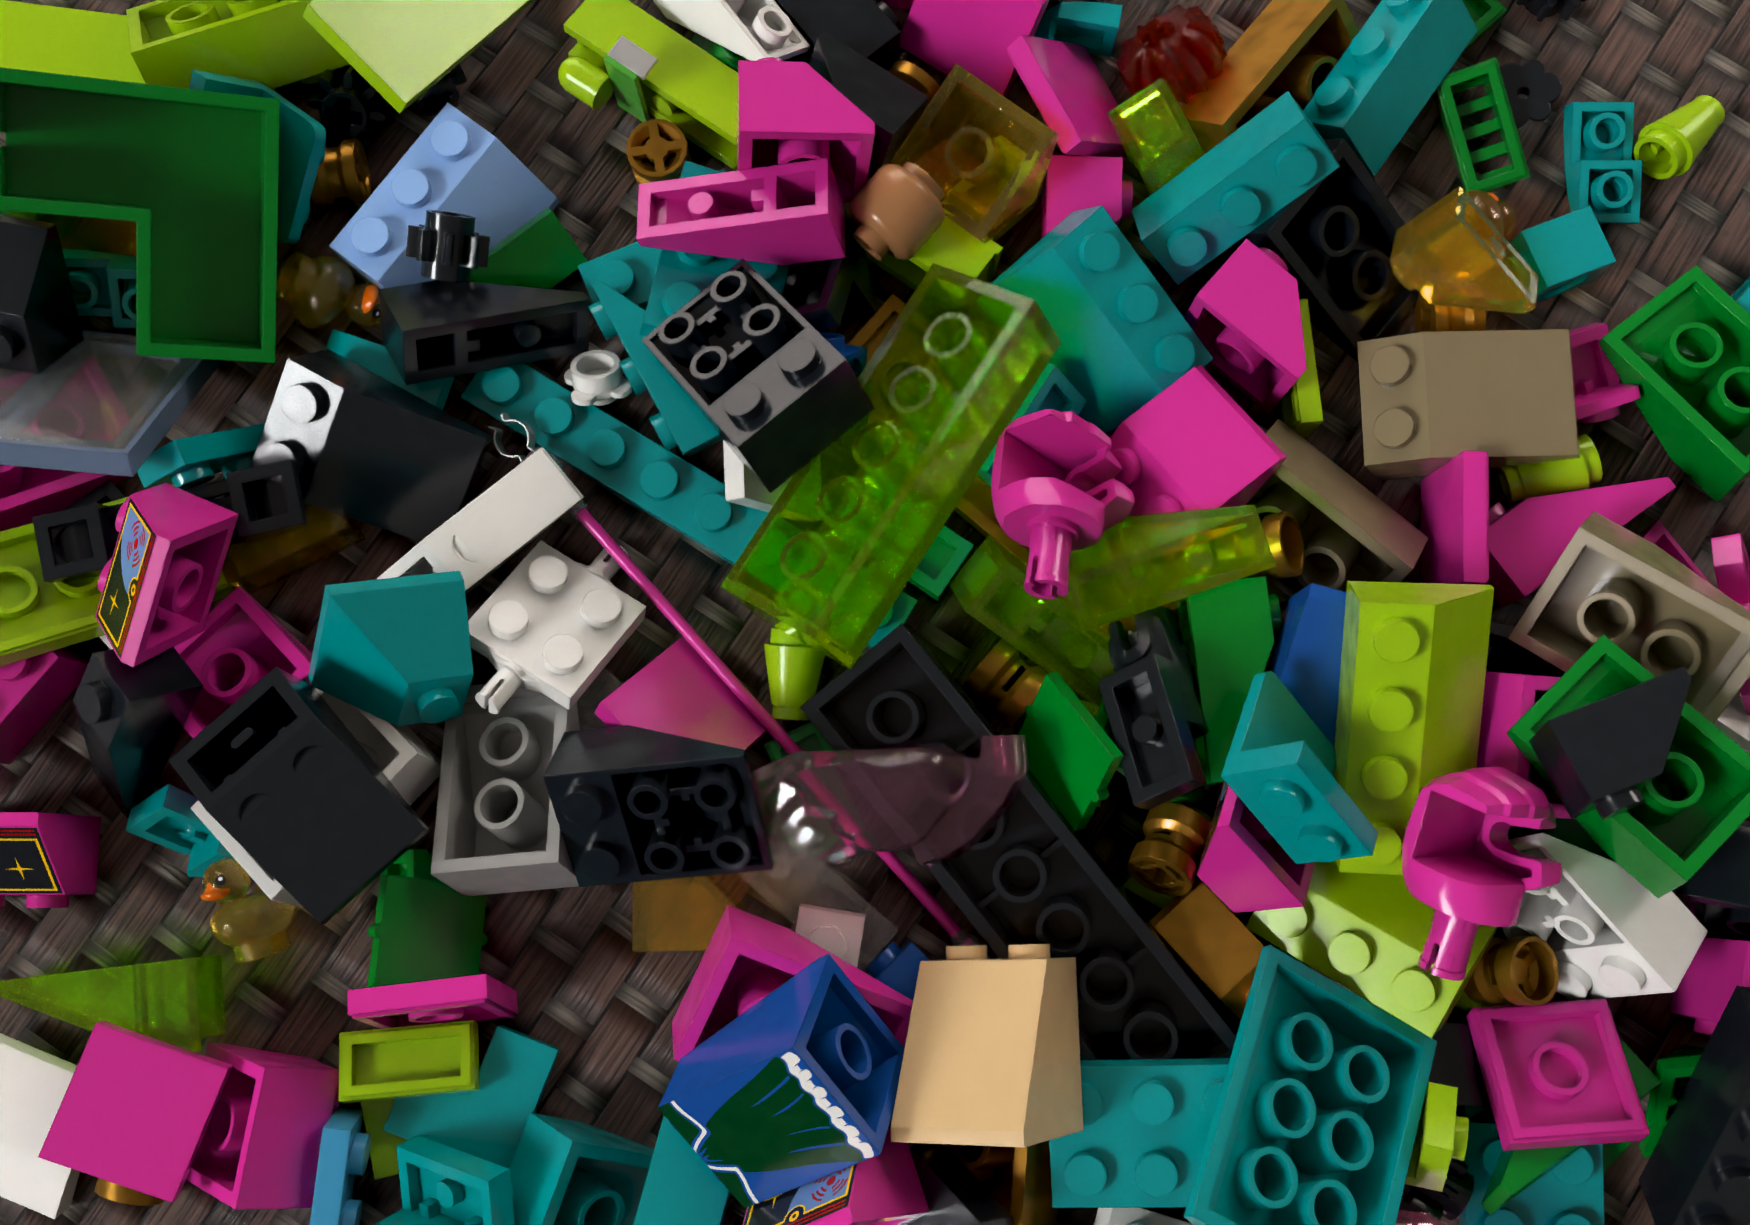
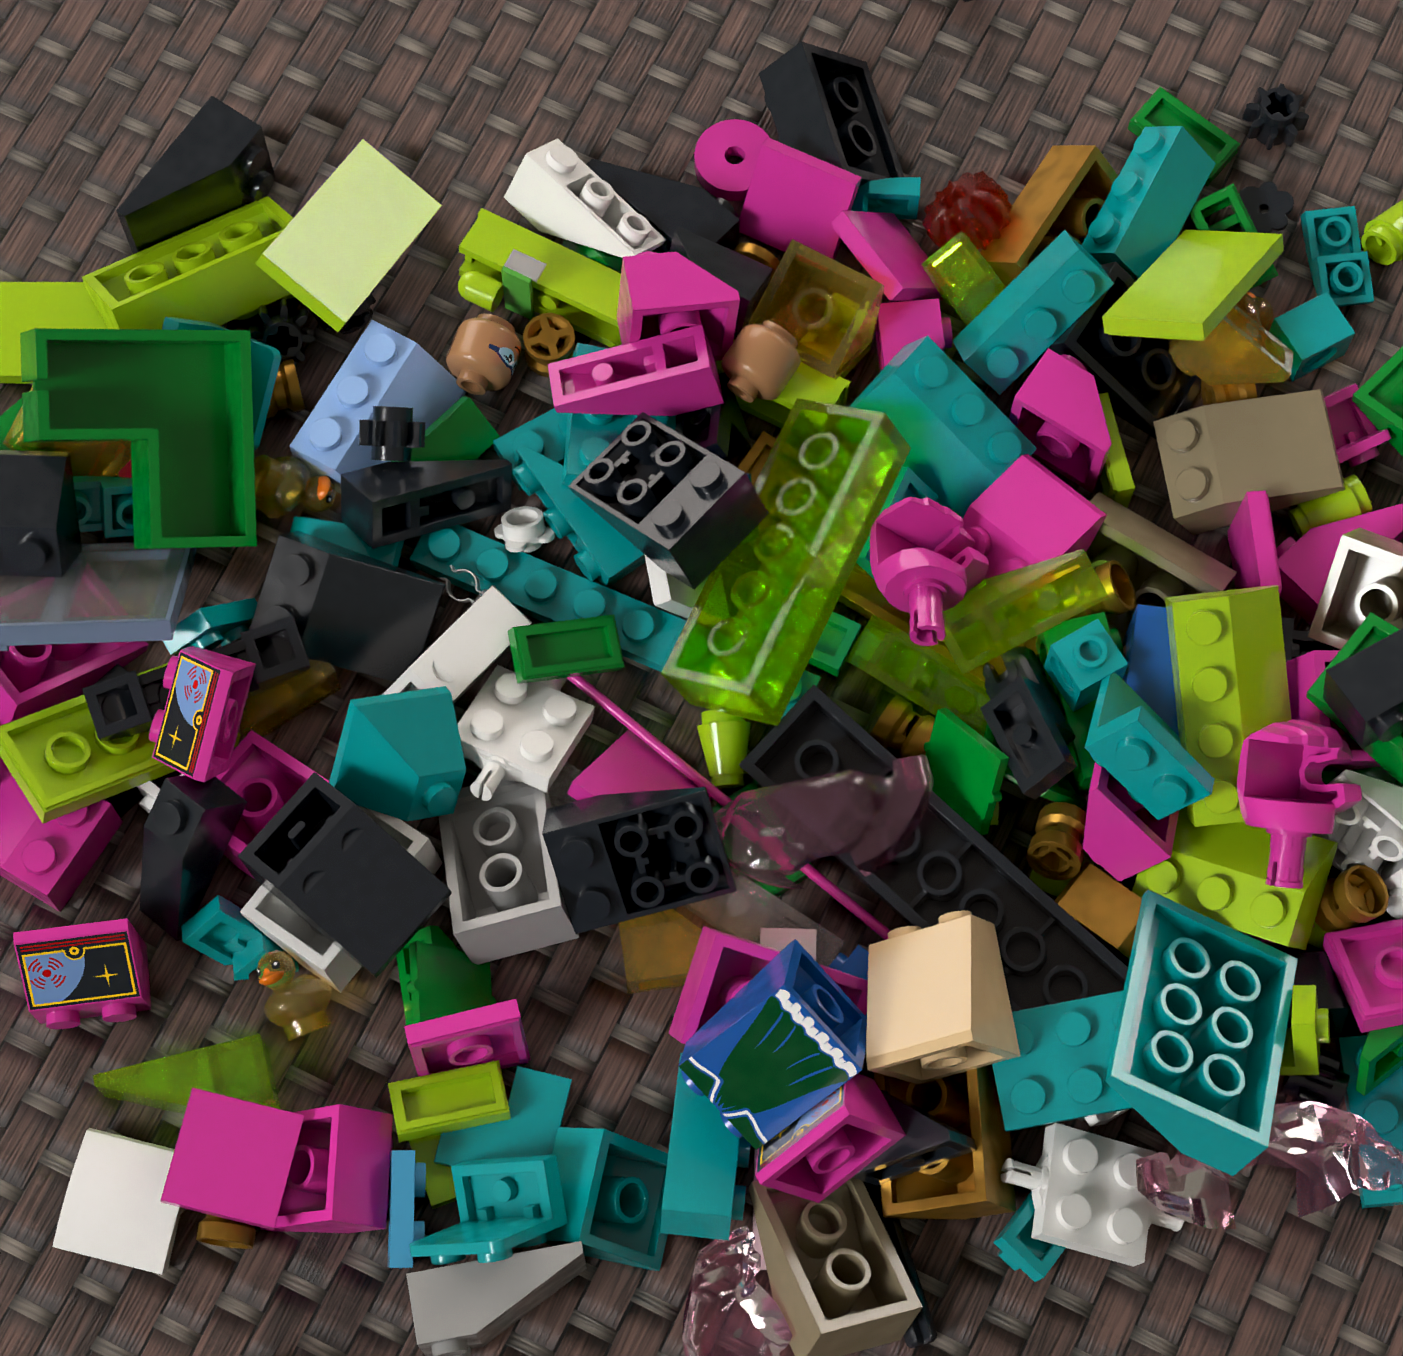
camera: 10 degrees left, 10 degrees down
none -> medium nougat head [446,313,522,395]
none -> green tile [507,614,625,684]
none -> teal brick [1044,619,1128,712]
none -> lime tile [1102,229,1284,341]

